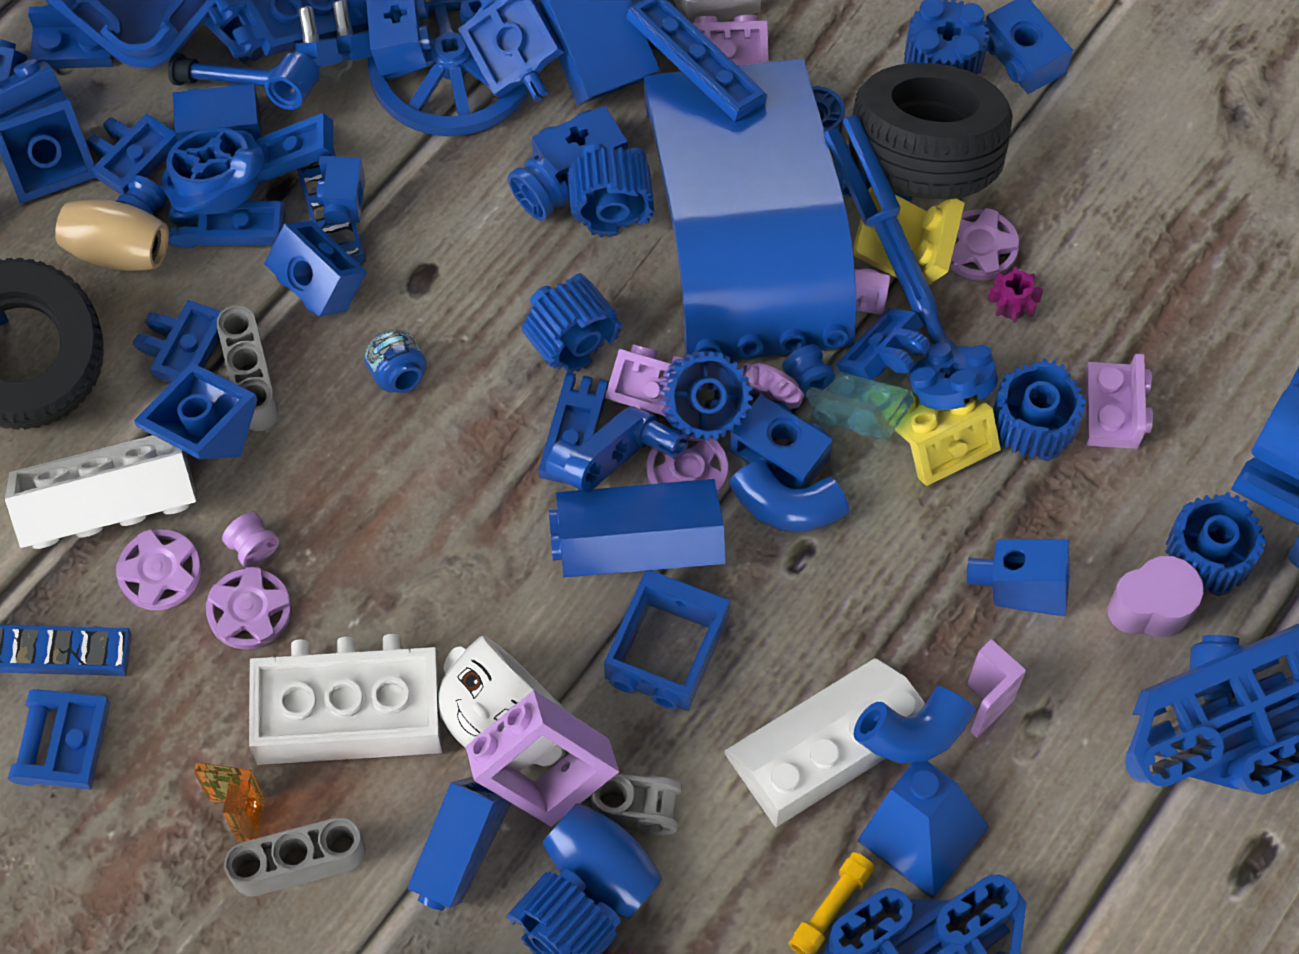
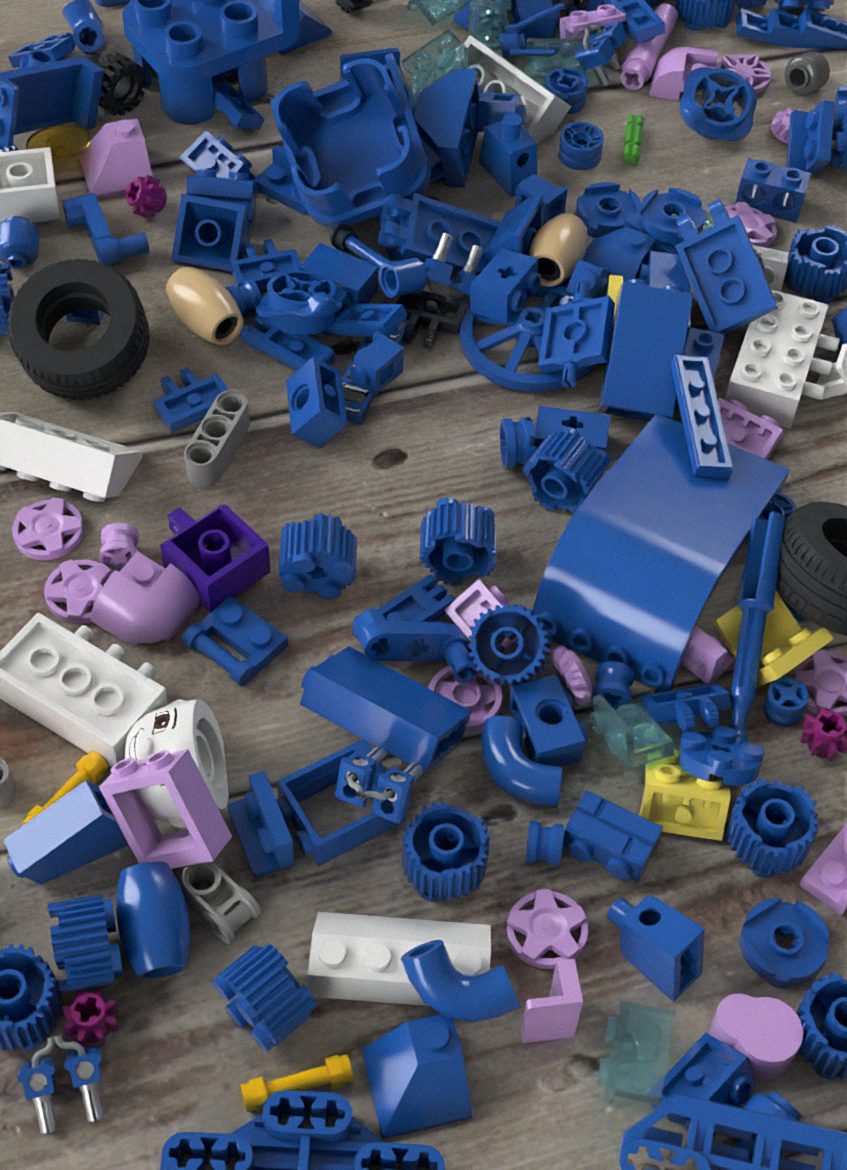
camera: 35 degrees right, 10 degrees down
blue slope [134,362,258,460] -> none
blue head [364,330,427,393] -> none
none -> yellow bar [22,751,109,825]
none -> lavender brick [90,551,200,646]
none -> dark purple hinge [160,505,271,613]
none -> blue plate [182,595,288,686]
none -> blue brick [211,943,317,1052]
none -> blue bracket [228,770,294,878]
none -> blue brick [278,513,357,599]
none -> blue piece [335,747,423,823]
none -> black hinge [396,291,469,349]
none -> blue brick [402,801,490,902]
none -> lavender wheel [506,889,588,969]
none -> blue wheel [525,821,564,867]
none -> blue brick [563,791,663,882]
none -> clear light blue bracket [597,1001,675,1105]
none -> blue bracket [647,1032,756,1136]
none -> blue plate [738,898,829,988]
none -> blue wheel [763,676,809,727]

